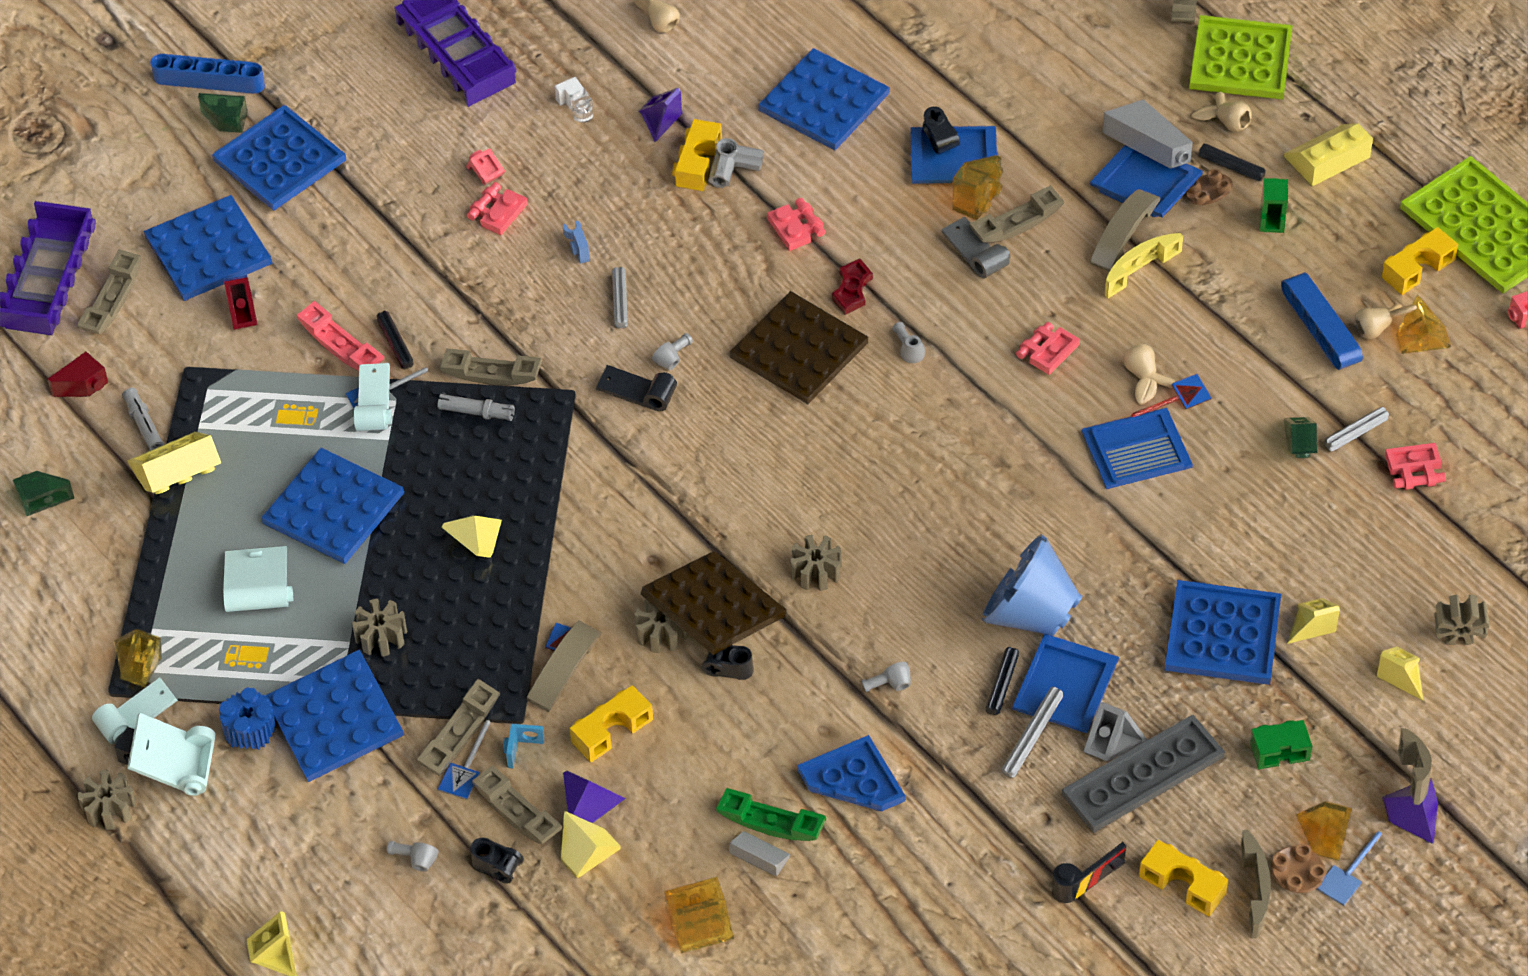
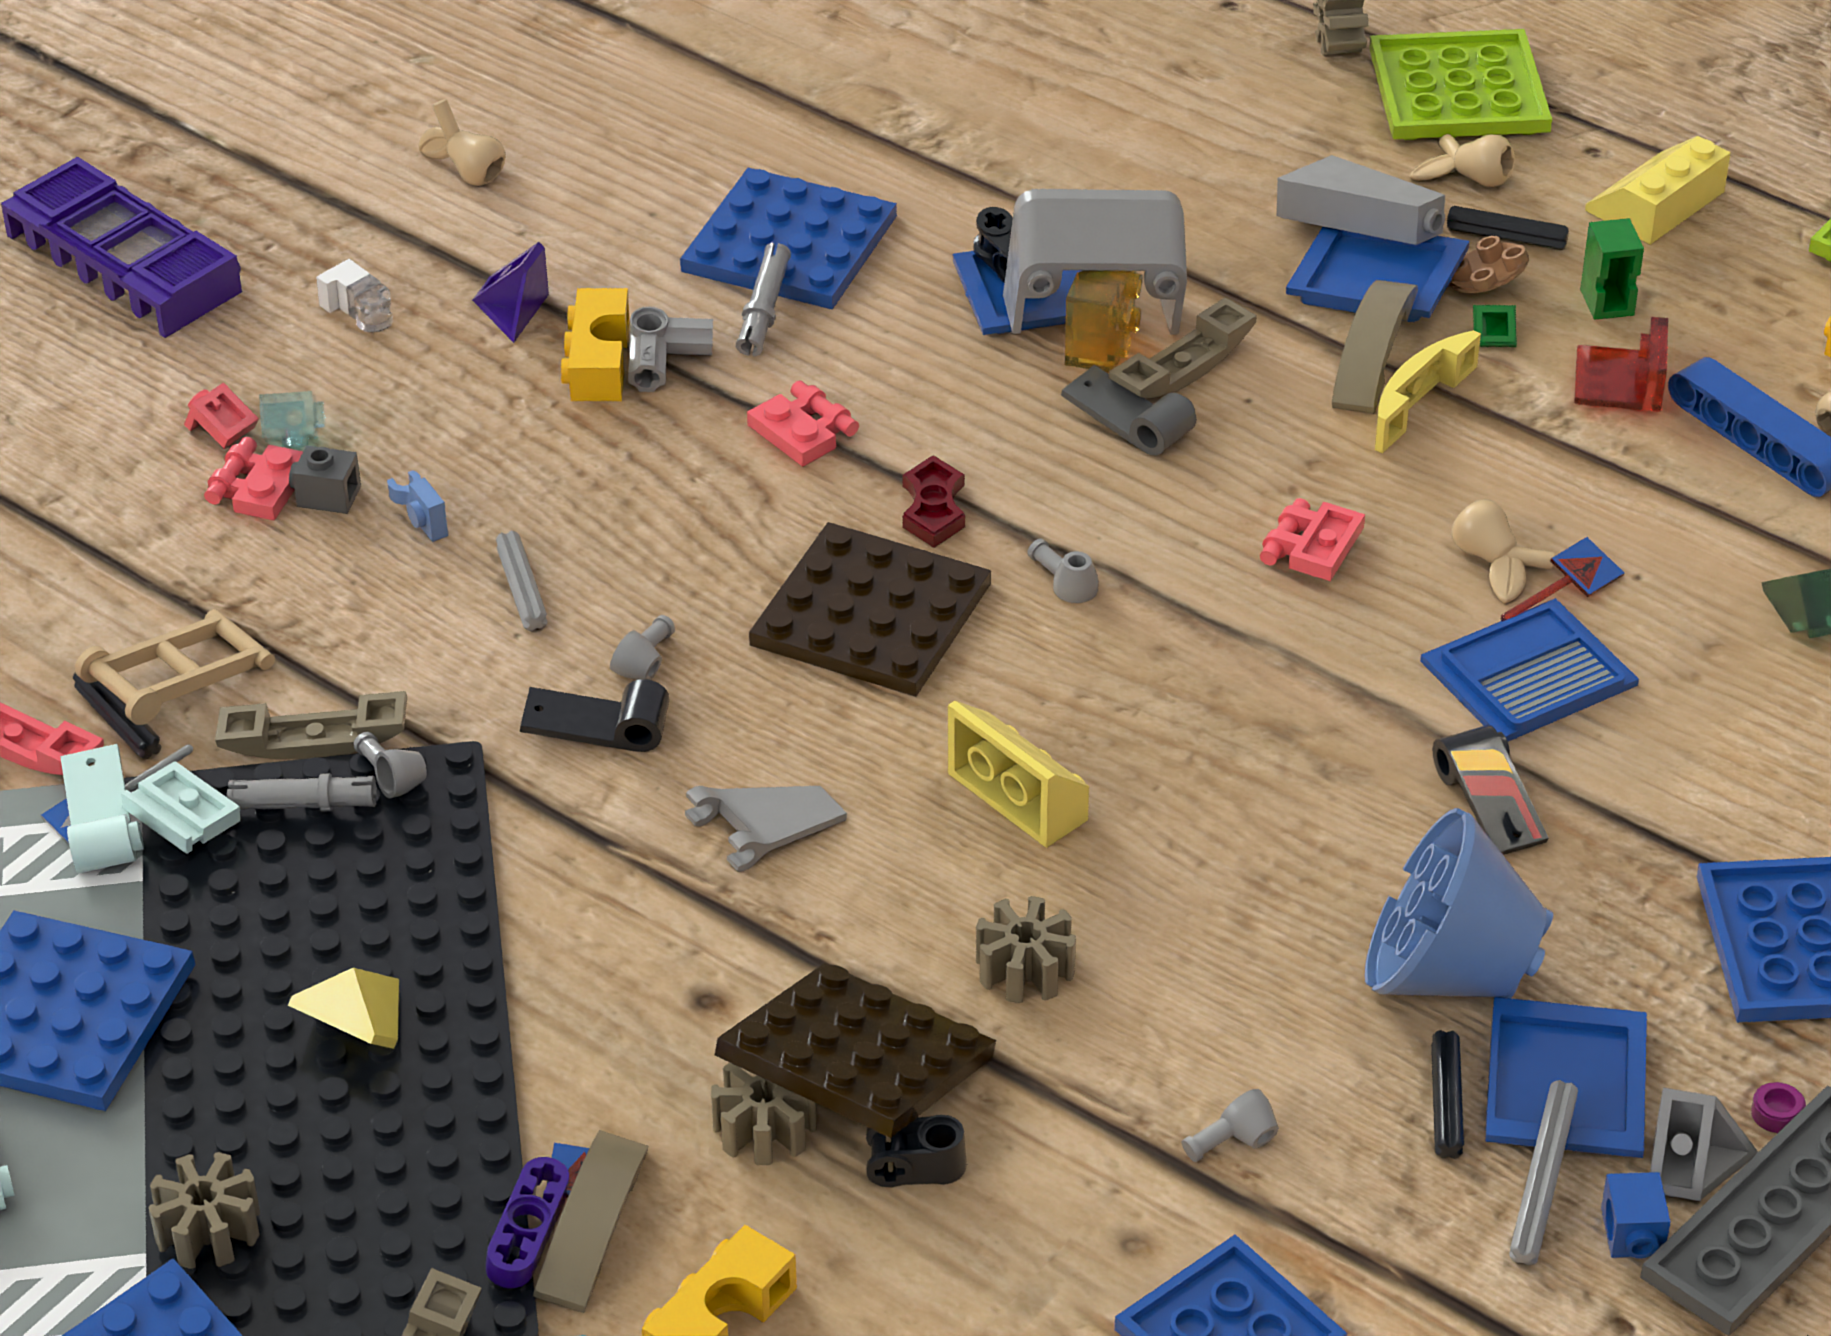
camera: 15 degrees left, 10 degrees down
none -> tan piece [75,609,275,725]
none -> light aqua plate [121,761,240,854]
none -> clear light blue brick [259,391,325,448]
none -> dark grey brick [289,445,361,514]
none -> light grey bar [354,732,427,798]
none -> dark purple beam [485,1157,569,1288]
none -> light grey flag [685,786,847,872]
none -> light grey pin [736,243,791,356]
none -> light yellow slope [948,701,1089,848]
none -> light grey windscreen [1003,189,1187,335]
none -> door [1432,725,1549,855]
none -> green slope [1473,305,1517,347]
none -> clear red bracket [1574,317,1668,412]
none -> blue brick [1601,1172,1671,1259]
none -> magenta tile [1751,1082,1806,1133]

